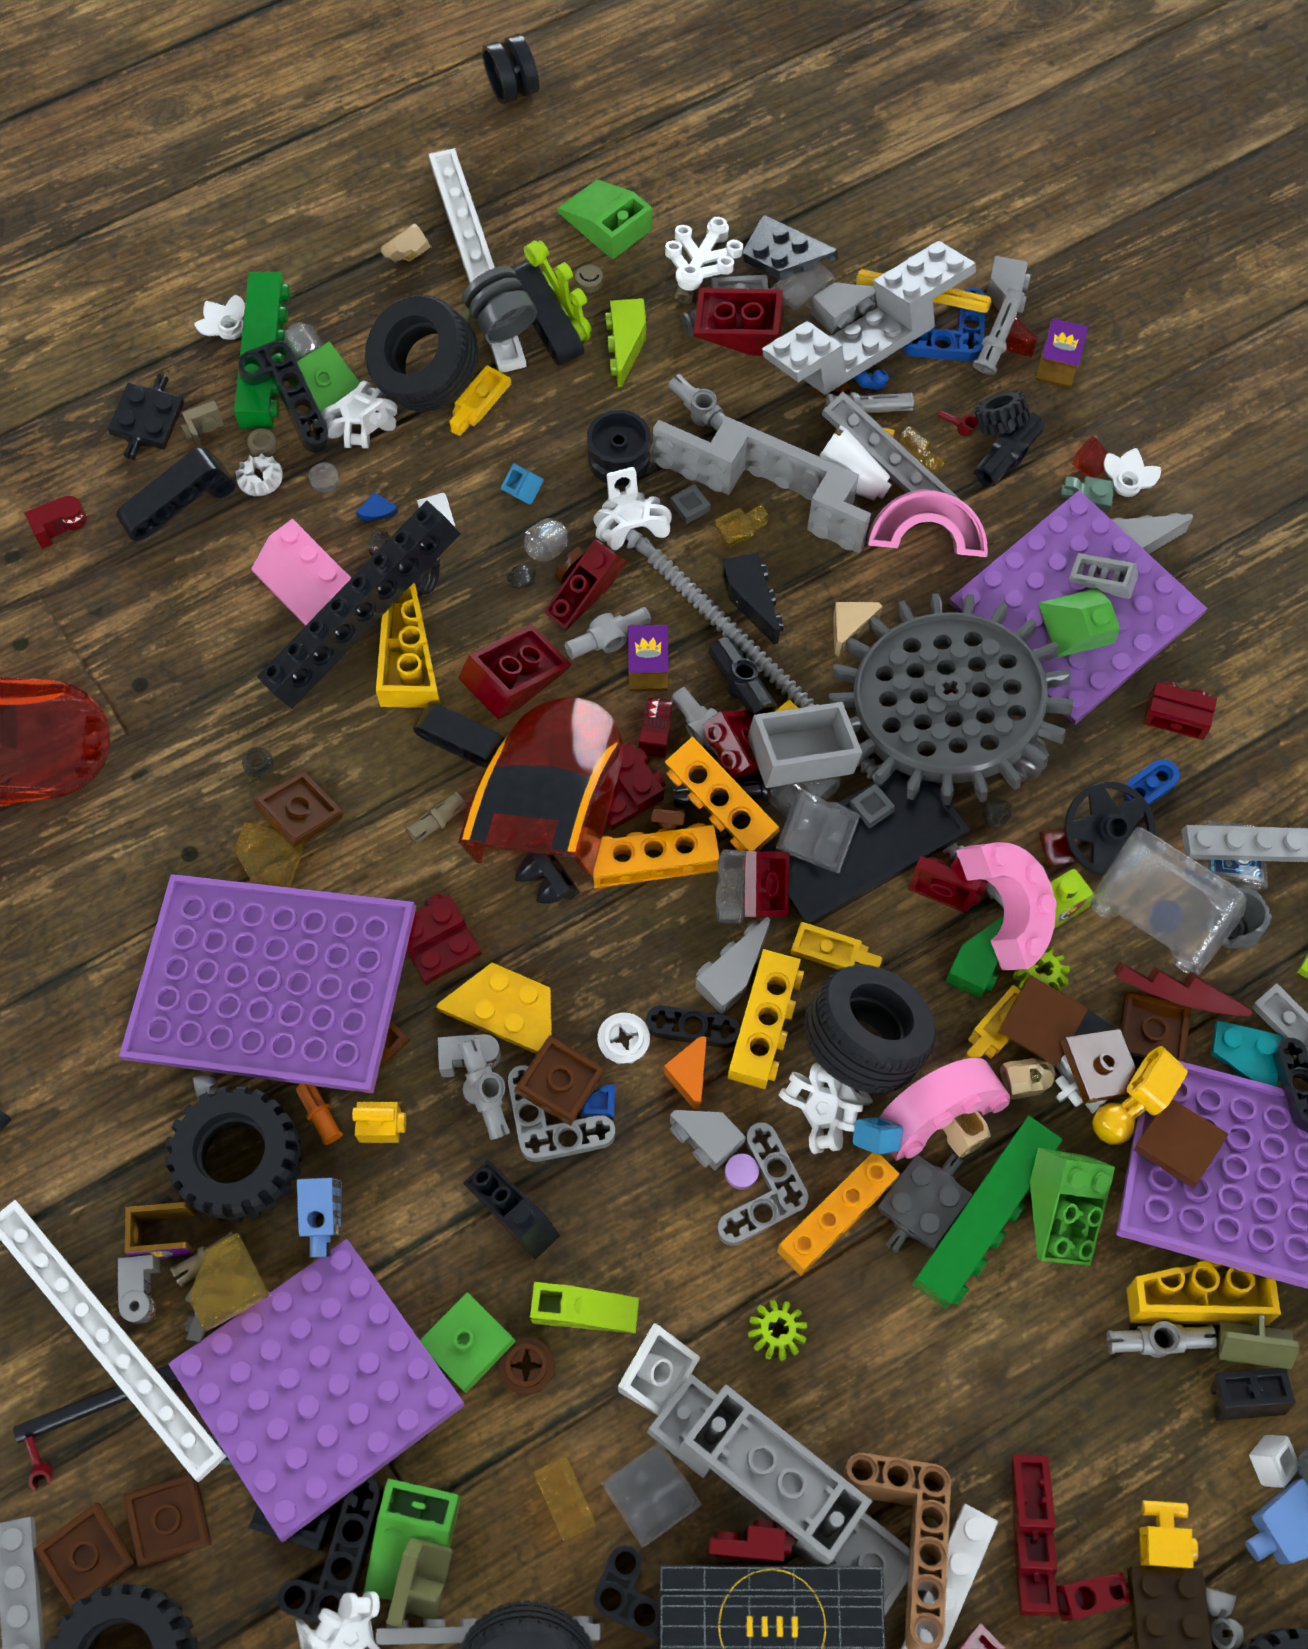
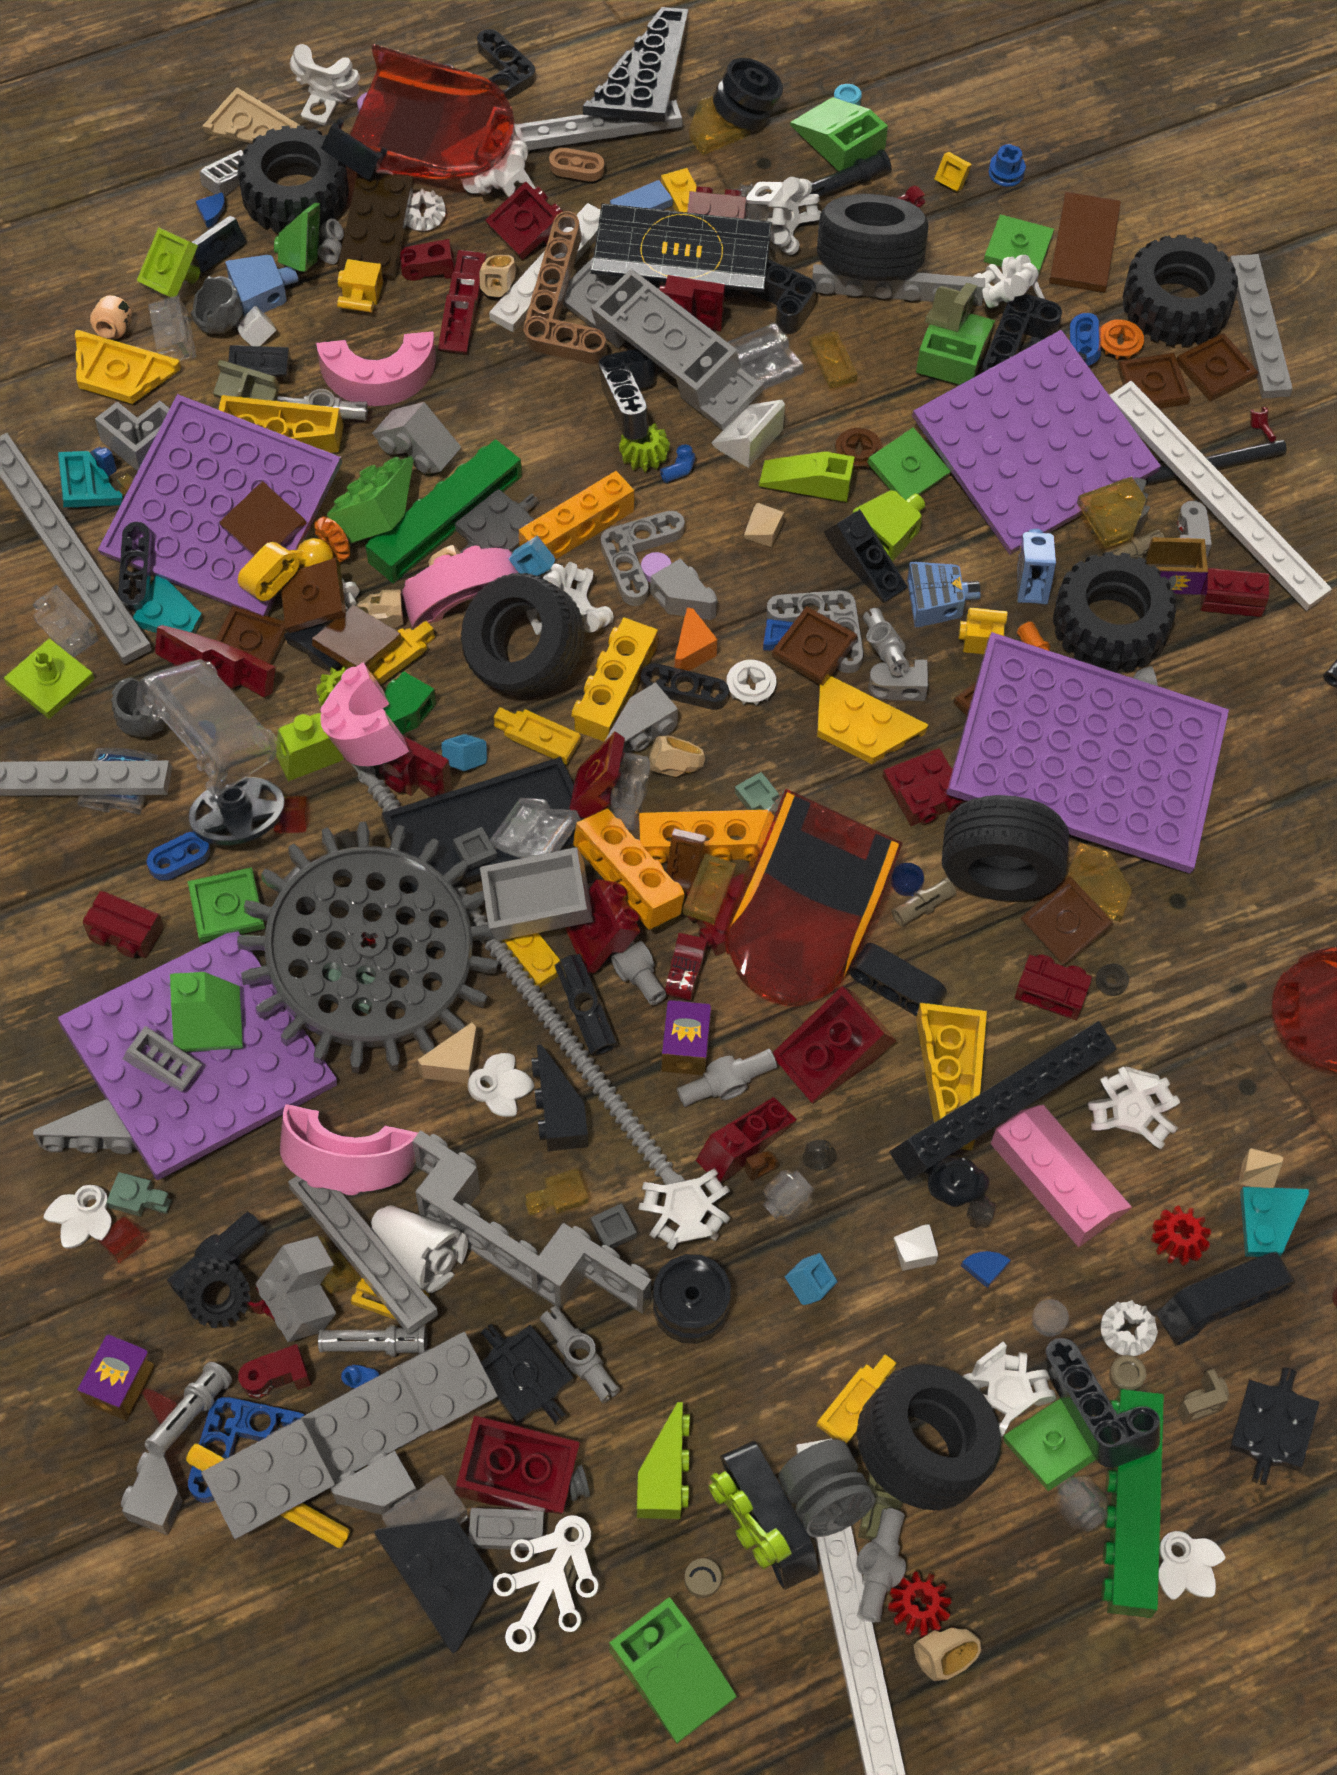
camera: 175 degrees left, 5 degrees down
none -> bright green plate [187,867,265,943]
none -> dark red leg [238,1344,311,1399]
none -> light grey brick [256,1236,336,1342]
none -> bright green slope [274,203,320,271]
none -> orange gear [314,516,350,562]
none -> bright pink brick [316,331,436,406]
none -> light grey brick [372,402,461,474]
none -> dark azure slope [441,734,487,771]
none -> white plate [467,1053,534,1117]
none -> tan rock [479,255,516,297]
none -> black plate [481,1324,574,1425]
none -> black beam [599,349,656,440]
none -> tan rock [648,735,705,777]
none -> blue arm [660,444,695,483]
none -> clear yellow plate [683,853,736,924]
none -> sand green plate [735,772,781,830]
none -> tan slope [744,503,784,548]
none -> lime torso [853,490,925,562]
none -> light grey pin [856,1508,906,1623]
none -> red gear [888,1572,951,1638]
none -> clear blue tile [891,863,924,896]
none -> medium blue torso [907,562,980,627]
none -> black tyre [942,795,1069,901]
none -> dark red brick [1014,954,1093,1021]
none -> blue plate [1070,313,1101,366]
none -> white piece [1088,1066,1180,1149]
none -> orange gear [1101,319,1144,360]
none -> red gear [1151,1205,1211,1266]
none -> dark red brick [1200,568,1269,617]
none -> tan slope [1238,1148,1283,1188]
none -> teal wing [1240,1187,1309,1257]

